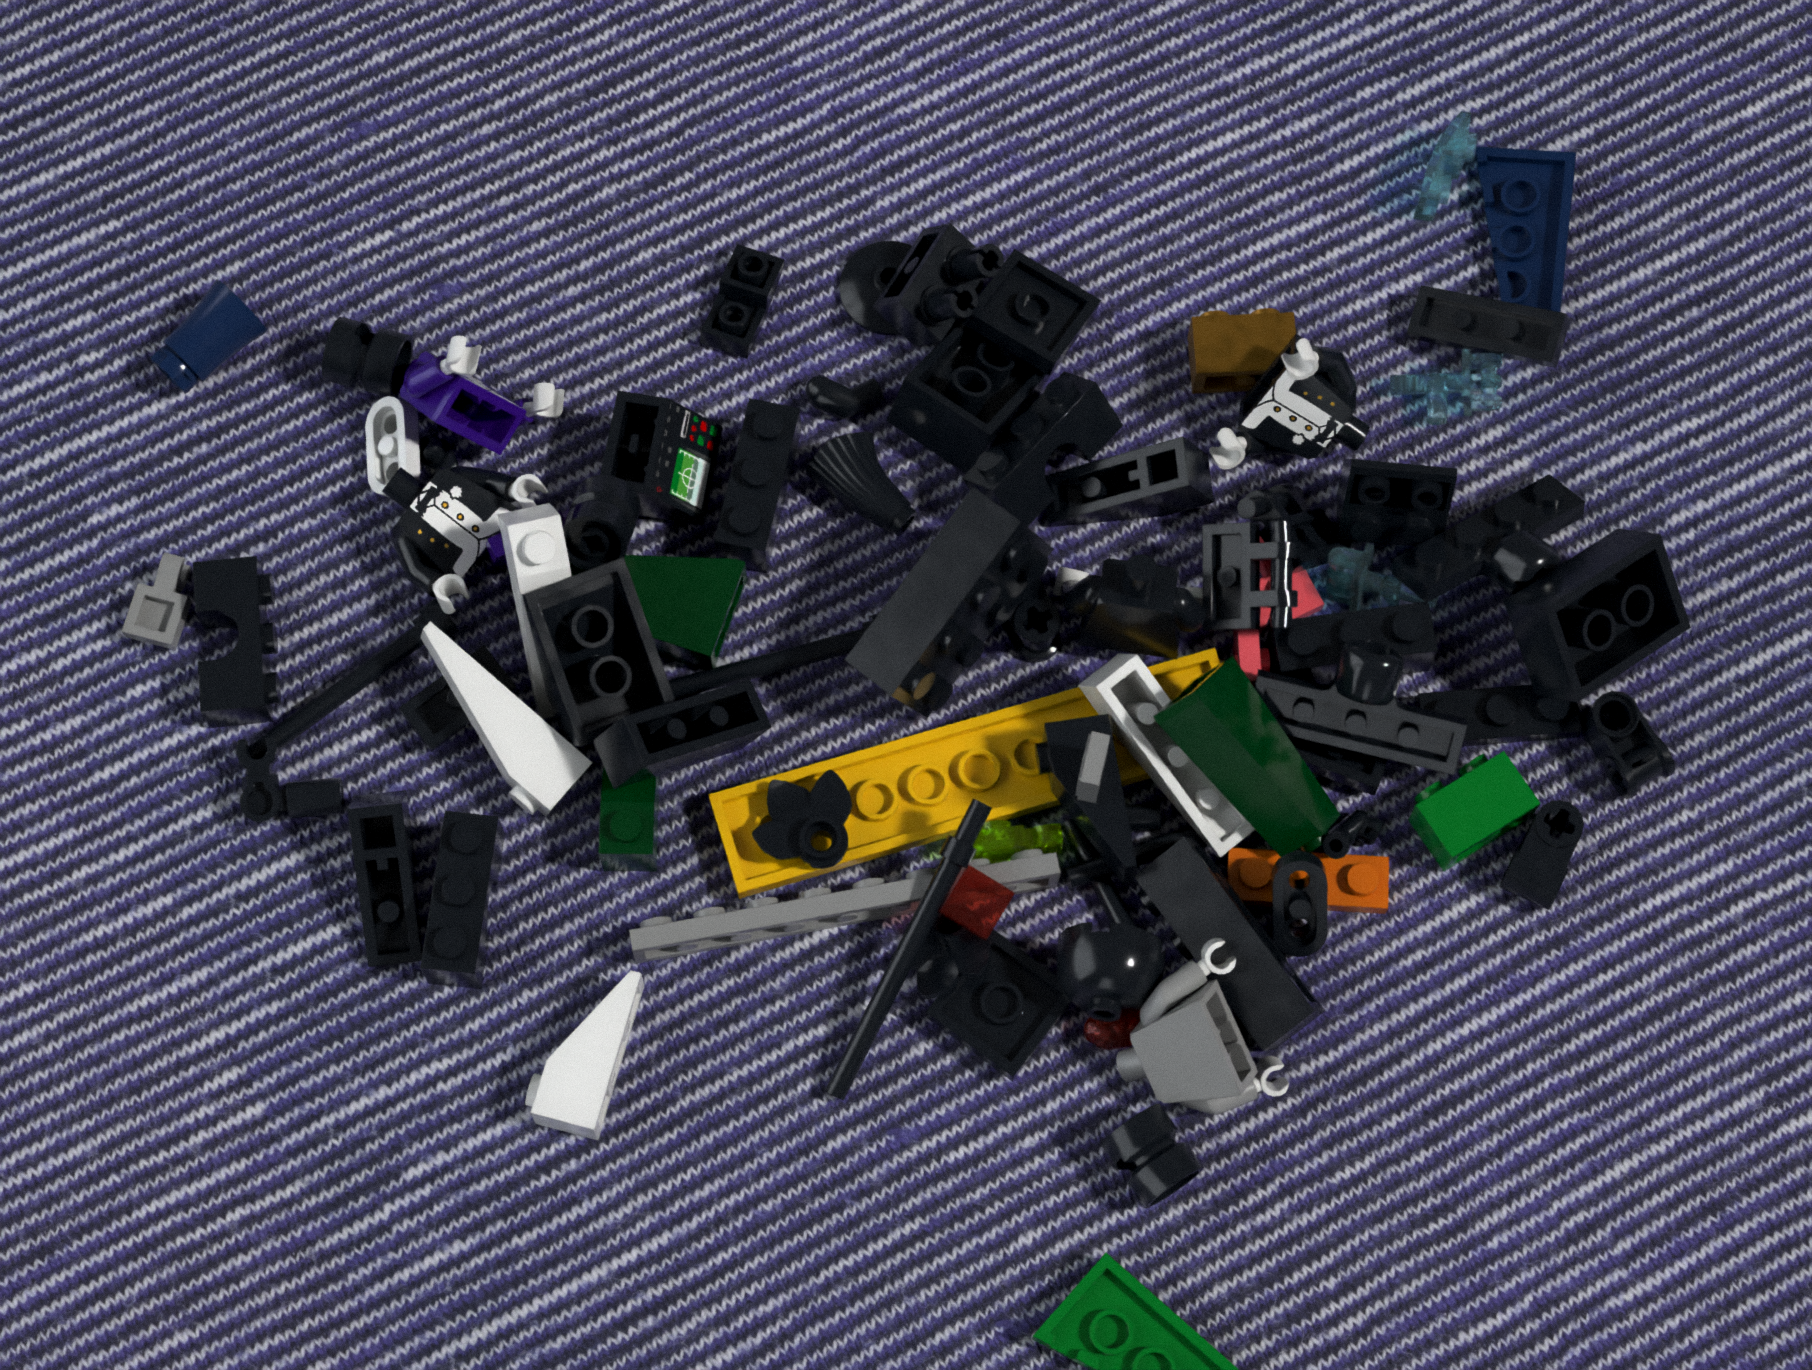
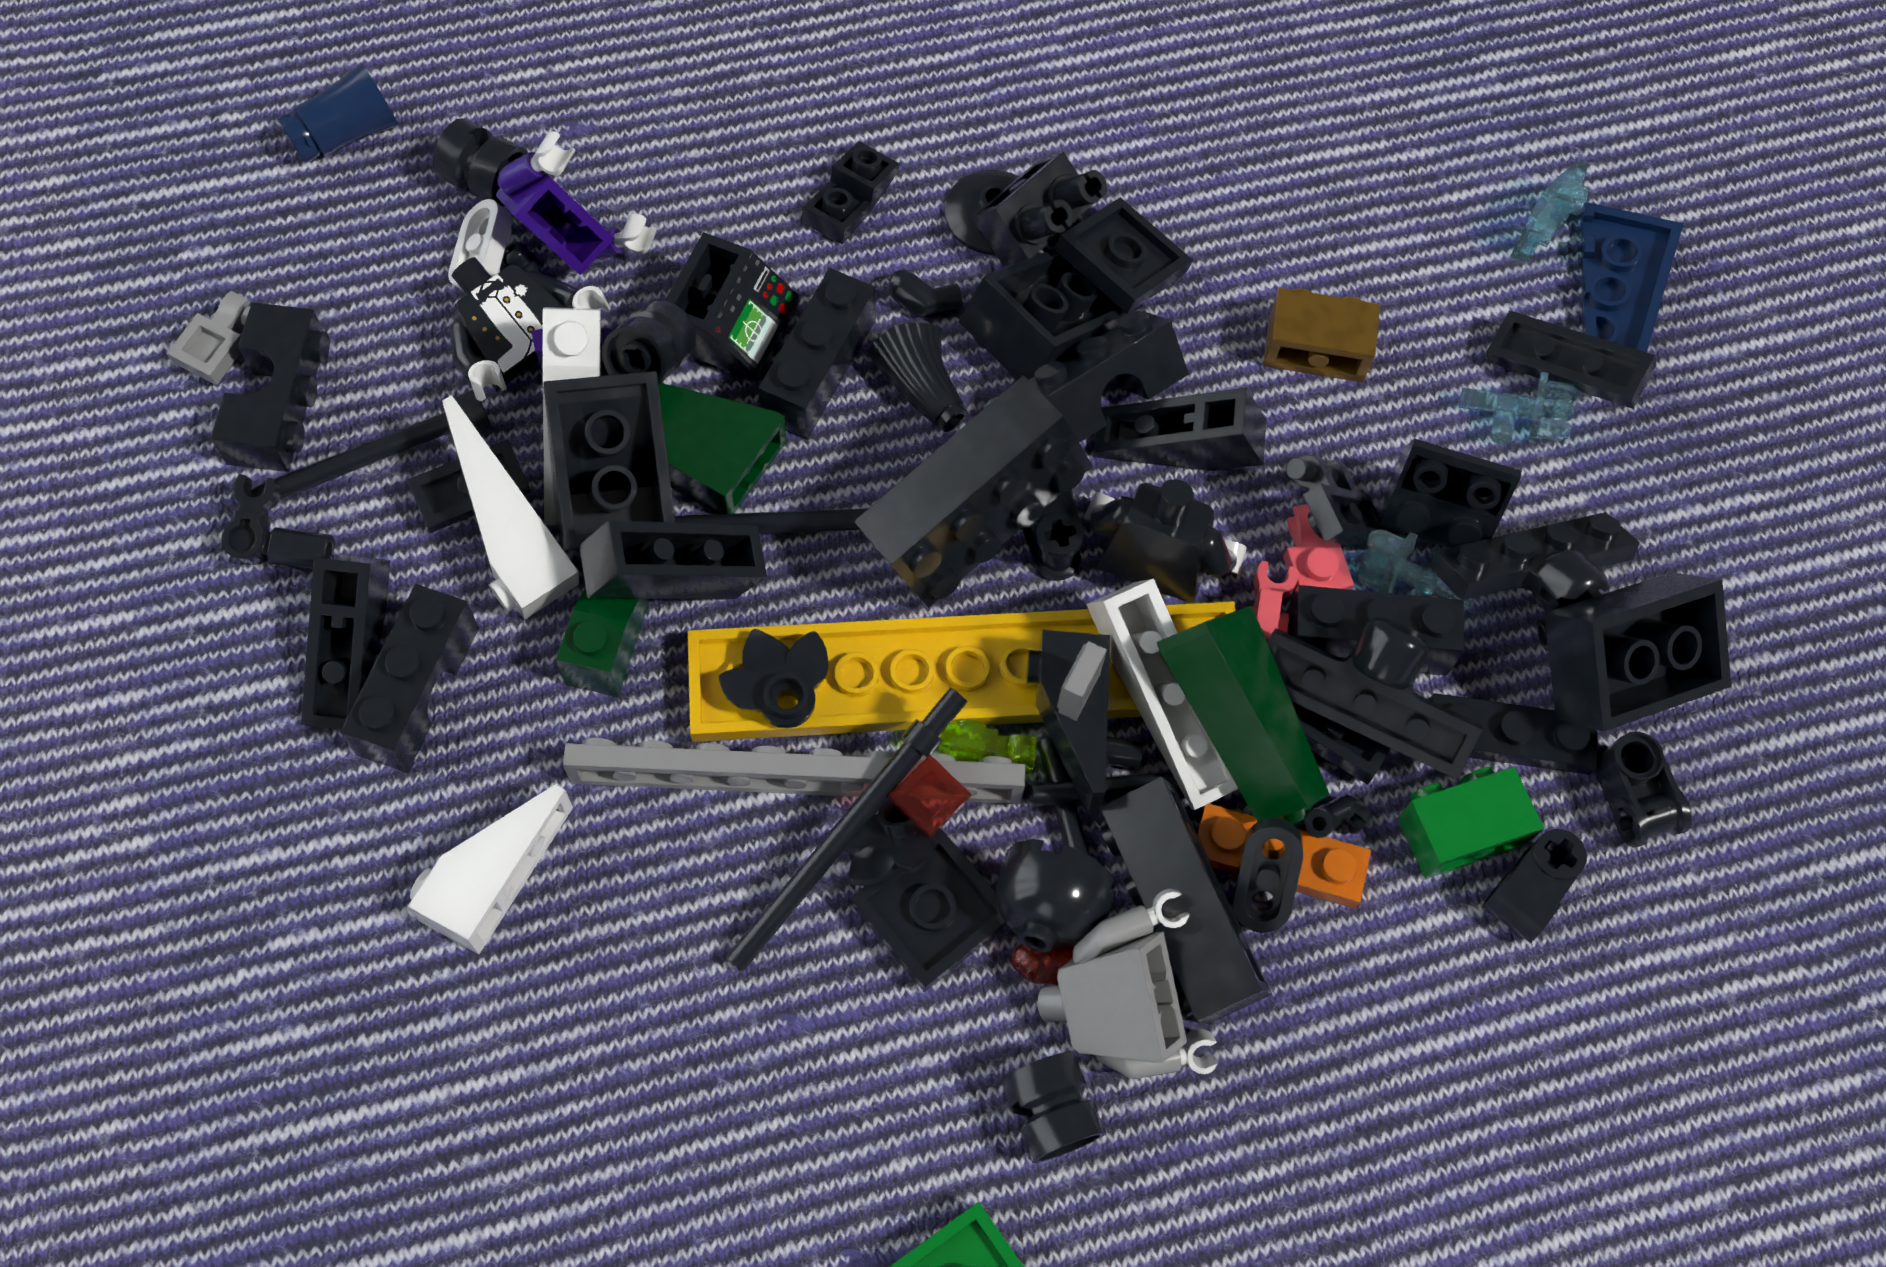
camera: 10 degrees right, 5 degrees down
black plate [1202,521,1298,632] -> none
torso [1209,334,1370,470] -> none

